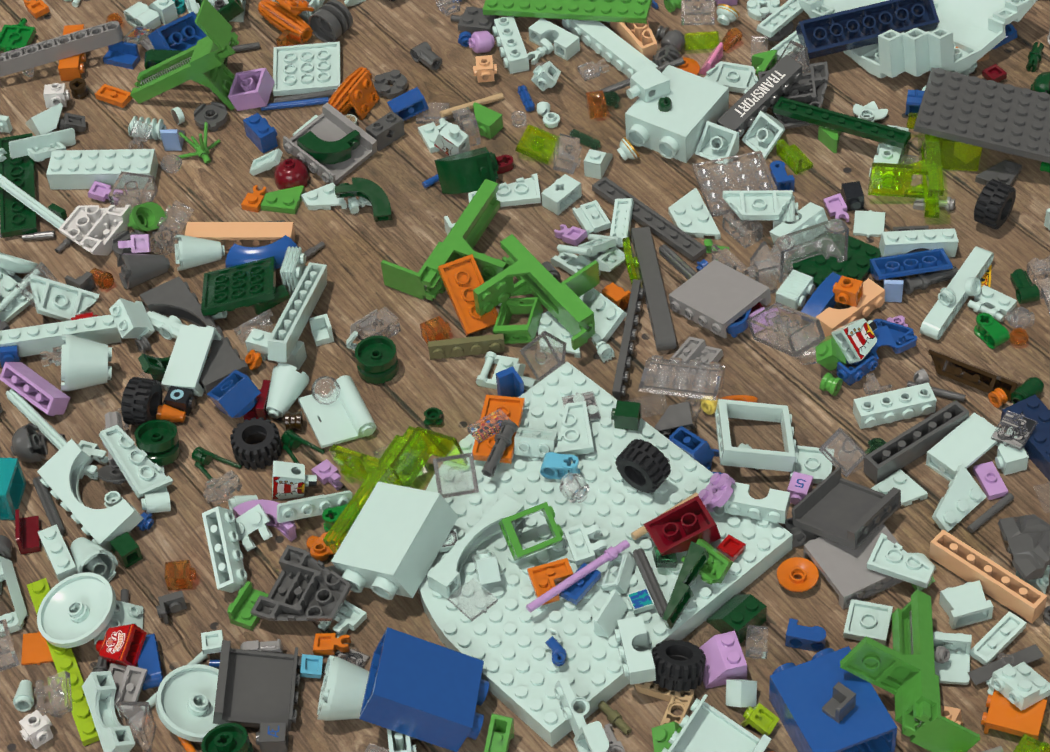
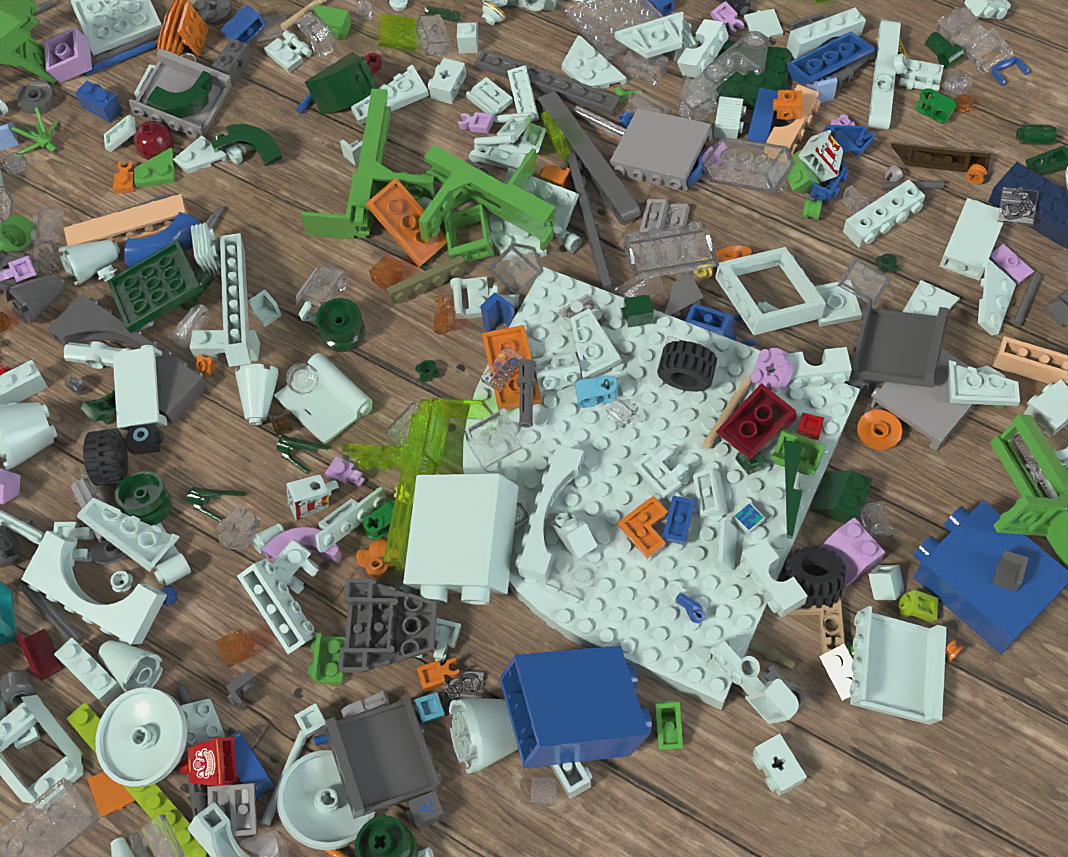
camera: 20 degrees left, 15 degrees up
light aqua hips [109,298,155,340] -> none
dark green brick [110,532,143,569] -> none
orange cone [156,404,186,423] -> none
blue piece [207,369,261,418] -> none
black tyre [230,417,282,470] -> none
dark red panel [243,380,271,420] -> none
light aqua torso [434,122,470,156] -> none
bright green window [498,502,563,561] -> none
lavender bar [526,540,630,613] -> none
dark grey axle [633,548,668,617] -> none
blue leg [785,618,826,651] -> none
lavender brick [787,472,813,505] -> none
light aqua plate [843,599,893,645] -> none
dark grey brick [863,400,969,484] -> none
light aqua slope [995,428,1029,476] -> none
dark green head [1011,377,1044,404] -> none
none -> light aqua plate [97,264,117,281]
none -> clear orange plate [433,294,456,335]

